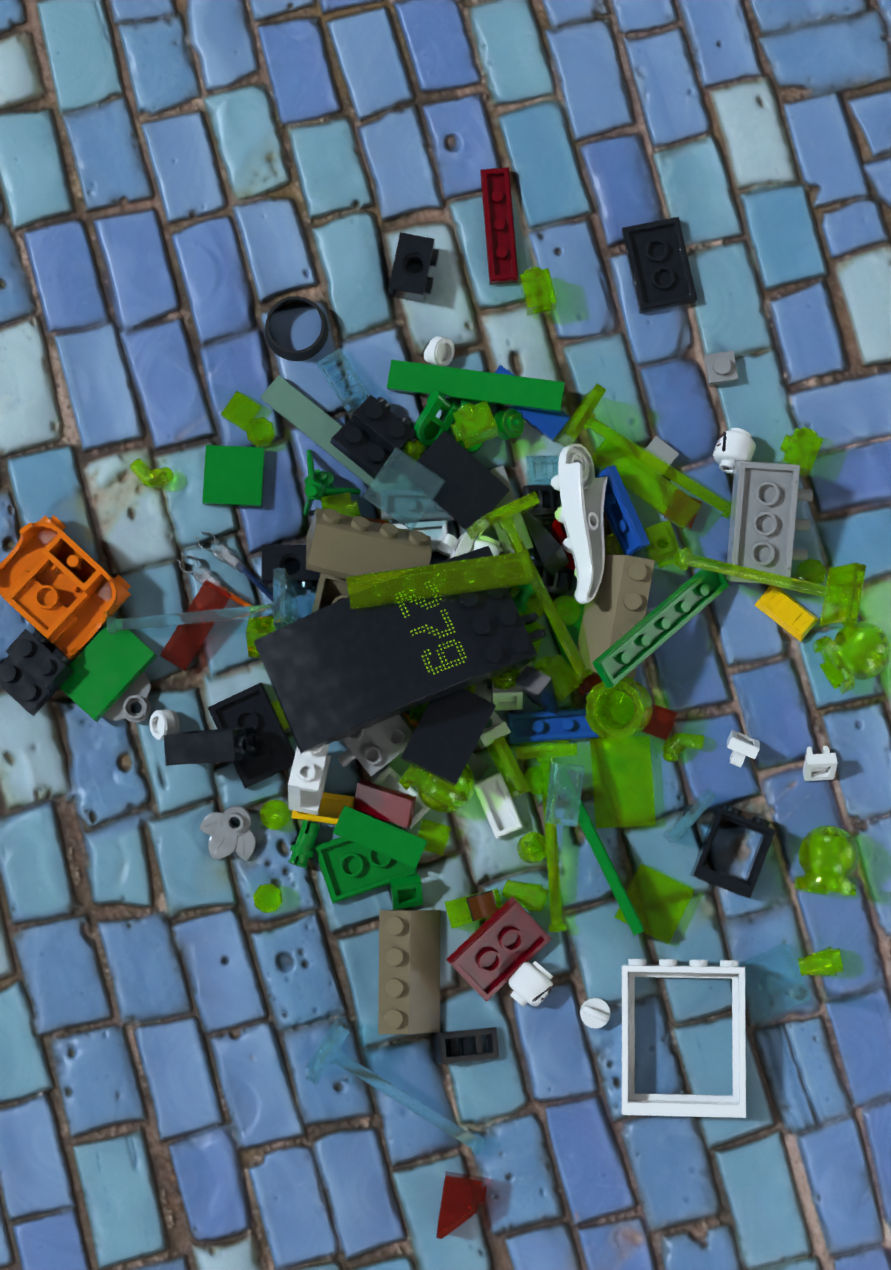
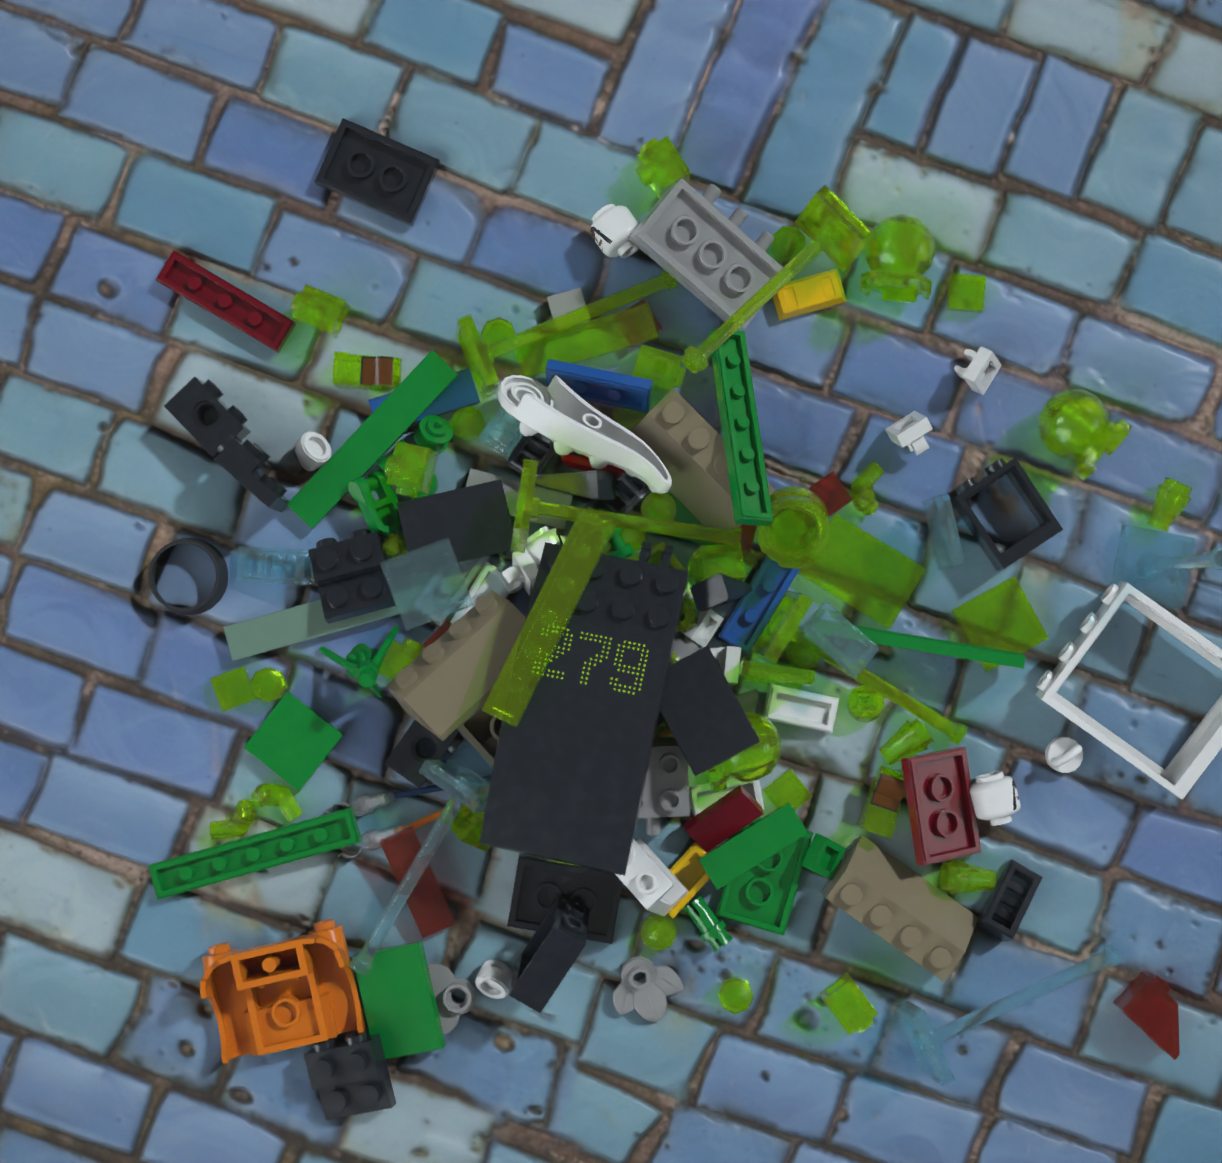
camera: 55 degrees left, 5 degrees up
light grey plate [703,351,738,386] -> none
none -> green tile [148,807,362,900]
none -> black plate [214,435,289,512]
none -> clear neon green arm [251,783,304,822]
none -> clear neon green leg [333,351,402,390]
none -> clear neon green tile [451,406,487,442]
none -> clear neon green tile [481,317,517,354]
none -> clear neon green brick [819,972,878,1036]
none -> clear neon green cone [940,859,996,895]
none -> clear neon green tile [946,273,986,313]

